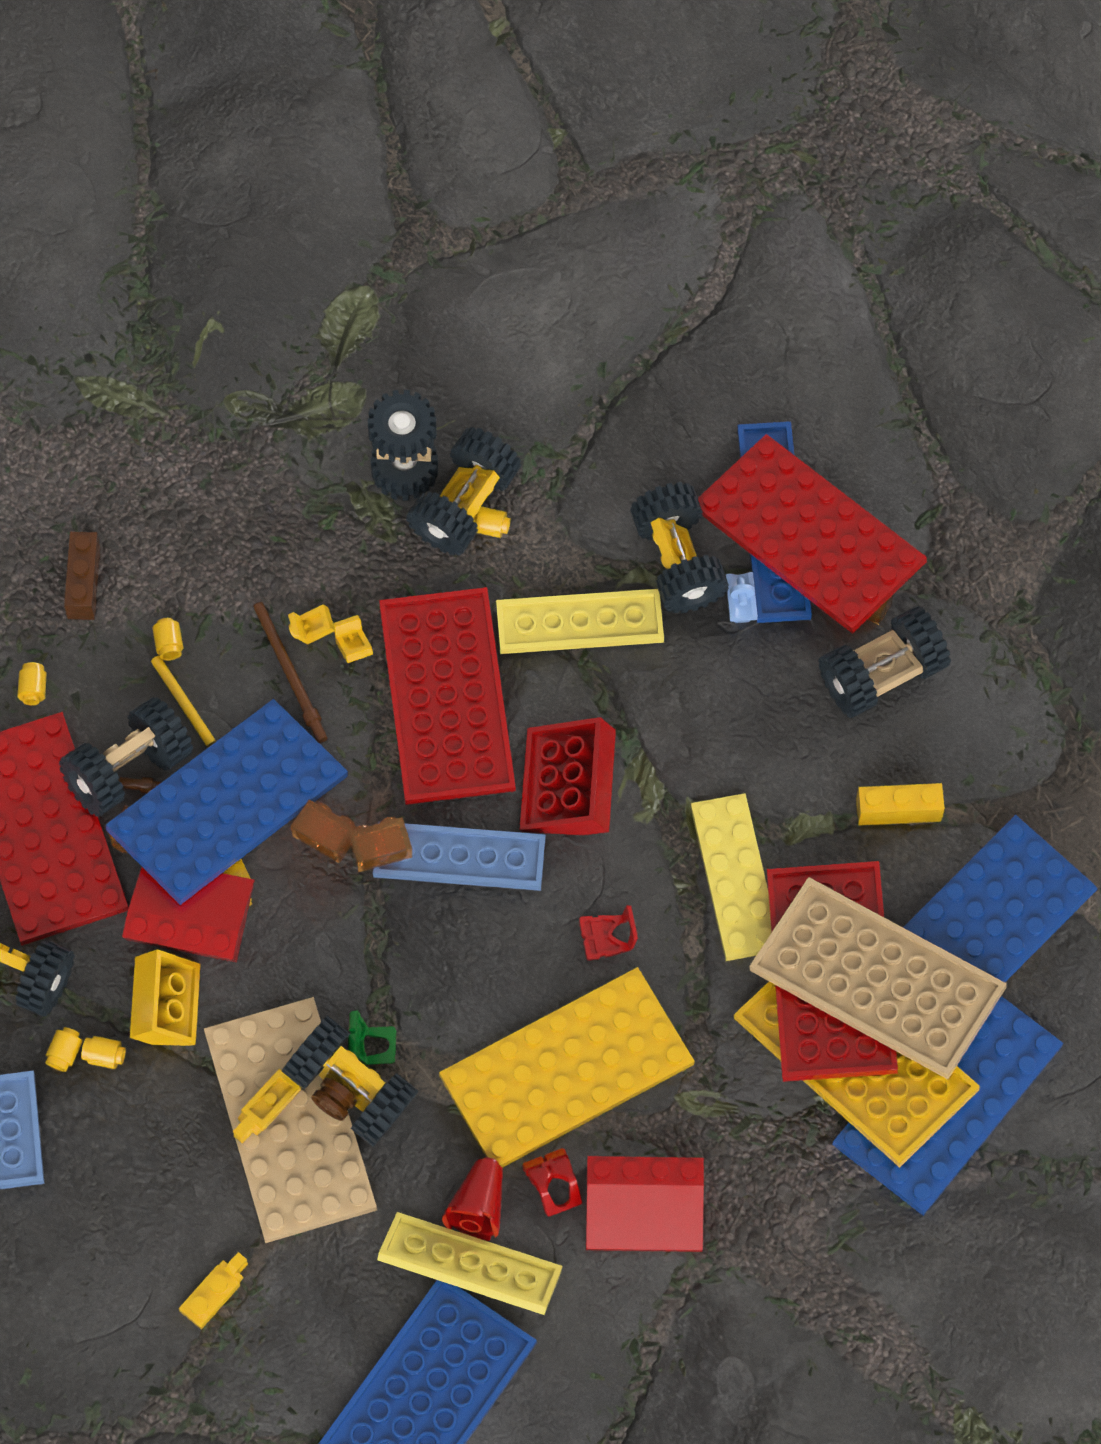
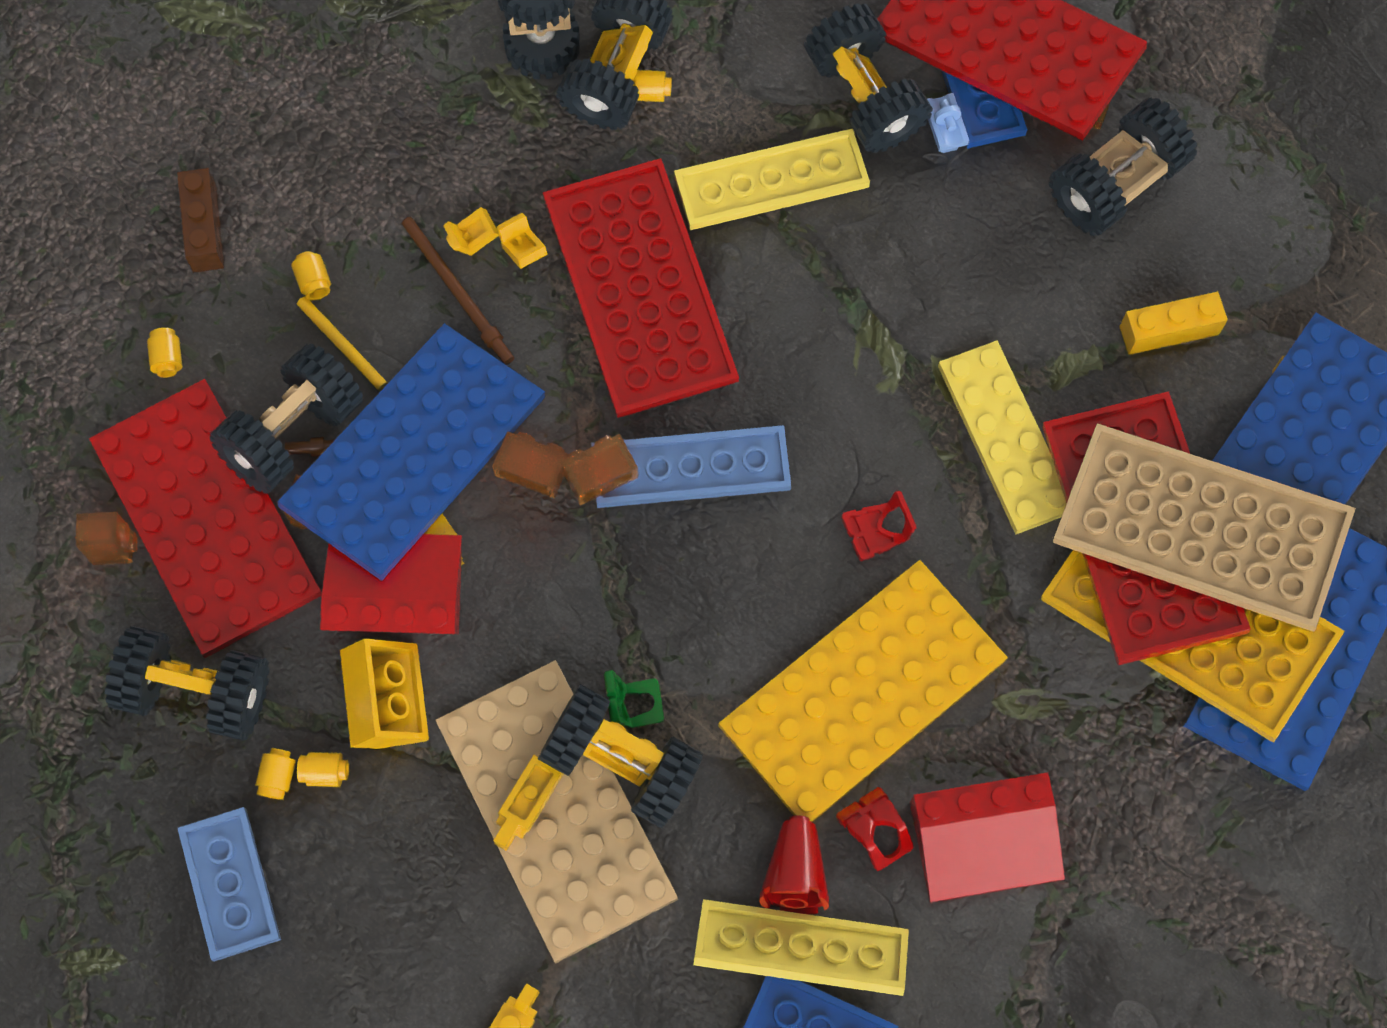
camera: 10 degrees left, 5 degrees up
reddish brown wheel [311,1078,357,1121] -> none
red slope [520,717,616,835] -> none

